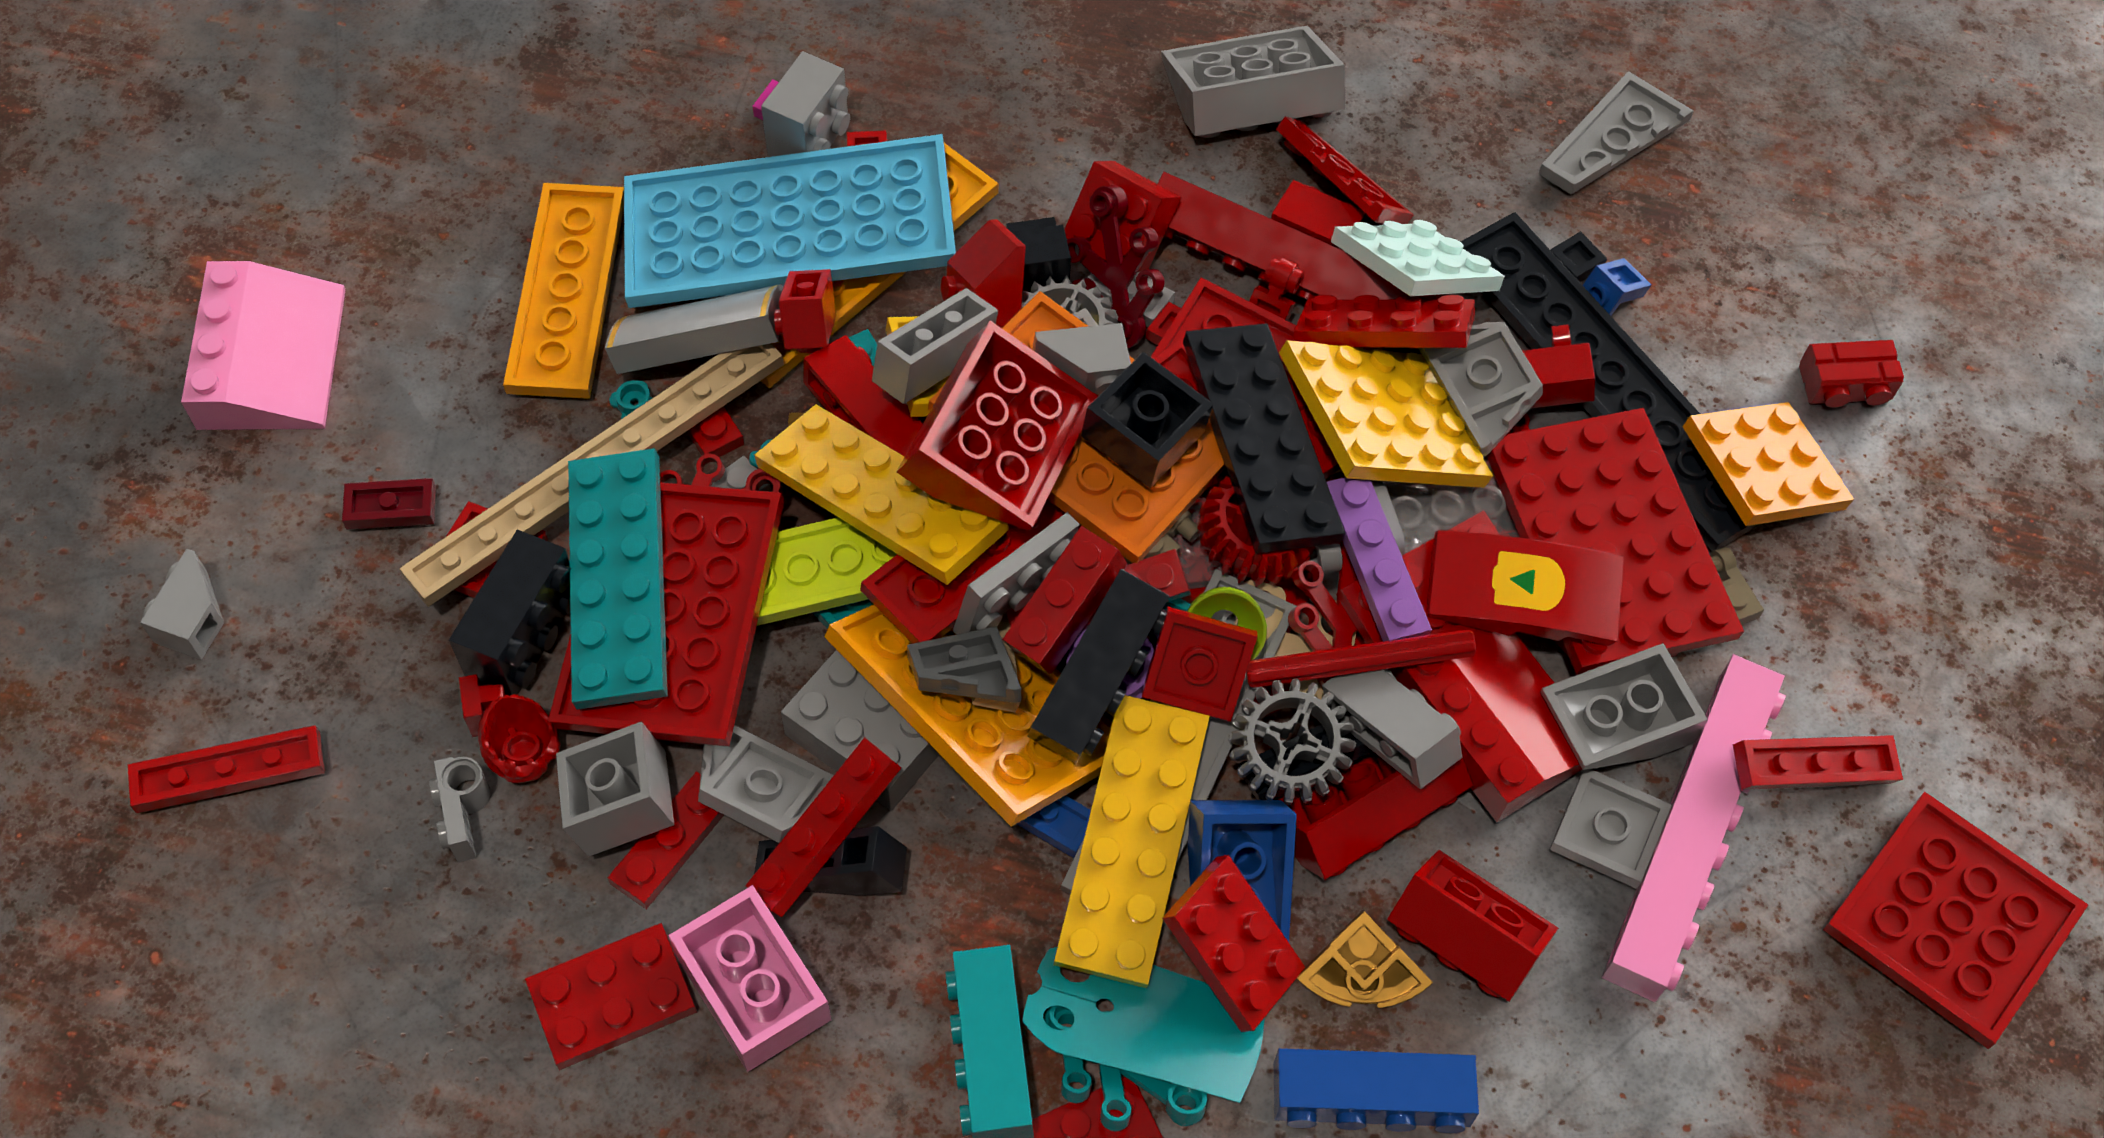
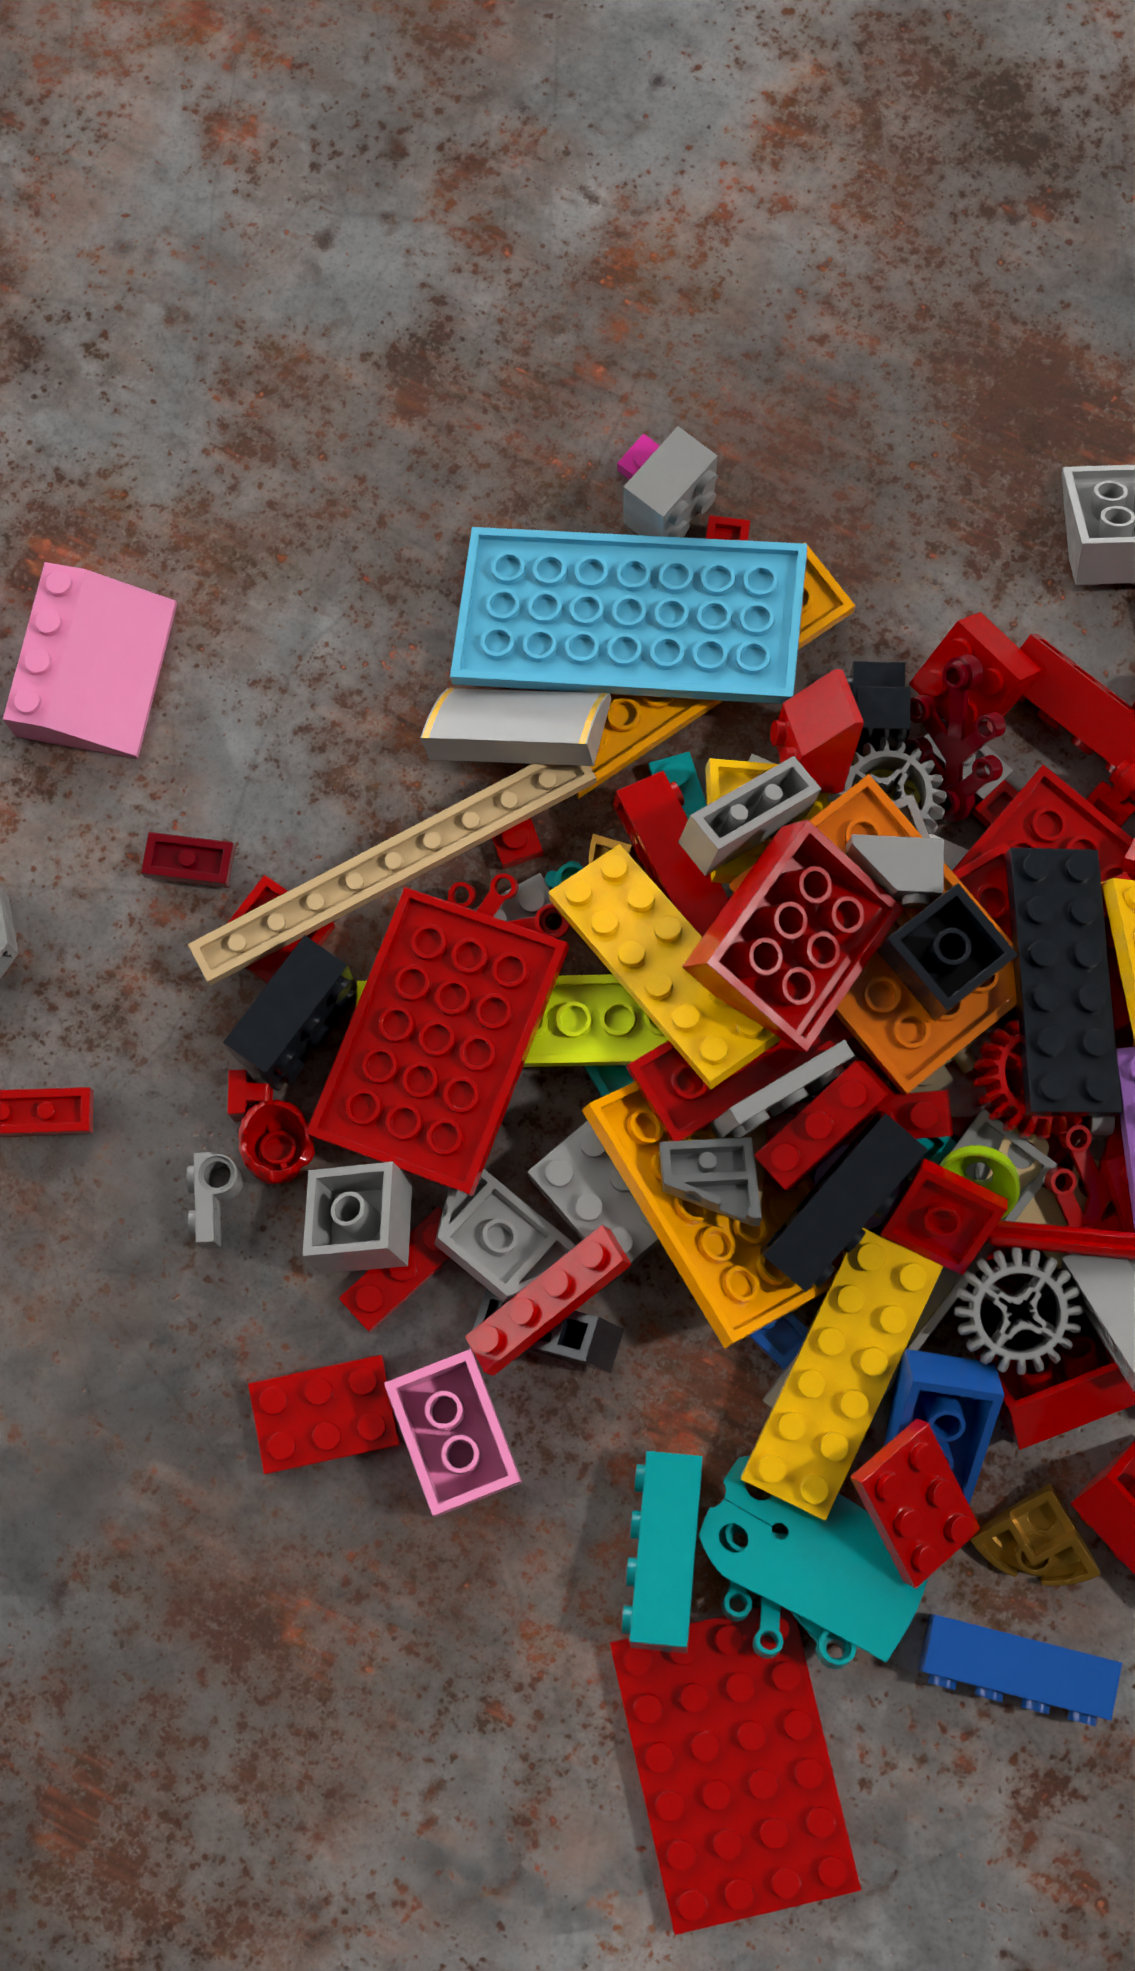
camera: 20 degrees right, 15 degrees up
light orange plate [503,183,624,399] -> none
teal plate [568,448,668,710] -> none
teal plate [609,380,654,419] -> none
red brick [774,269,836,353] -> none

